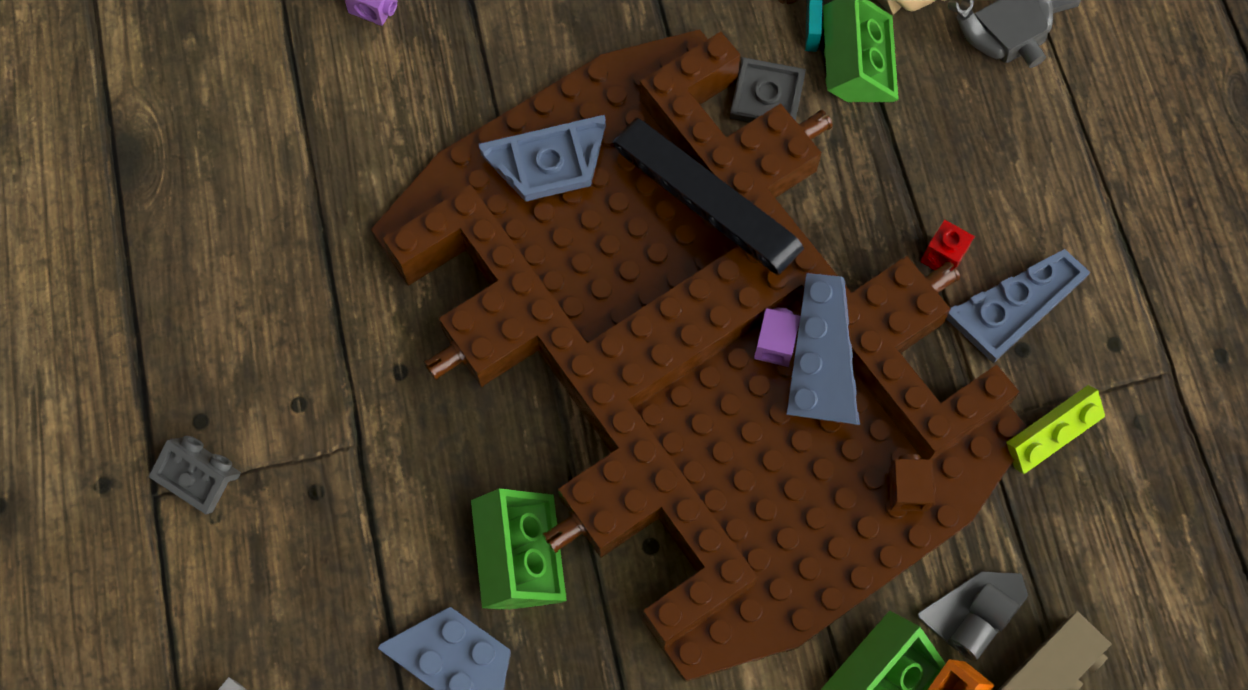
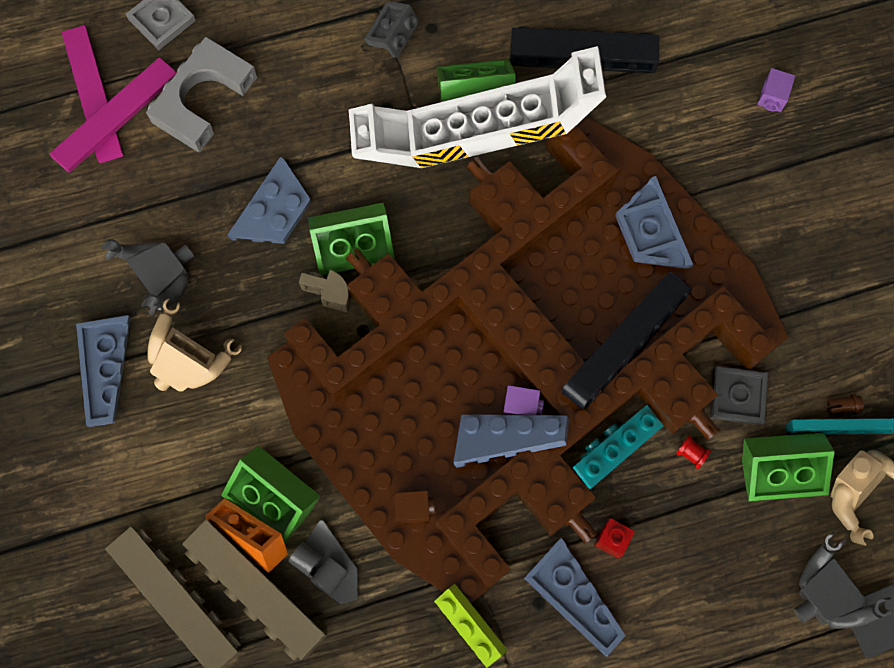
camera: 85 degrees right, 5 degrees up
none -> dark tan brick [299,270,350,313]
none -> white slope [349,46,606,168]
none -> bright green slope [436,59,516,102]
none -> black brick [510,26,659,74]
none -> teal bracket [572,405,663,489]
none -> red bush [675,434,712,470]

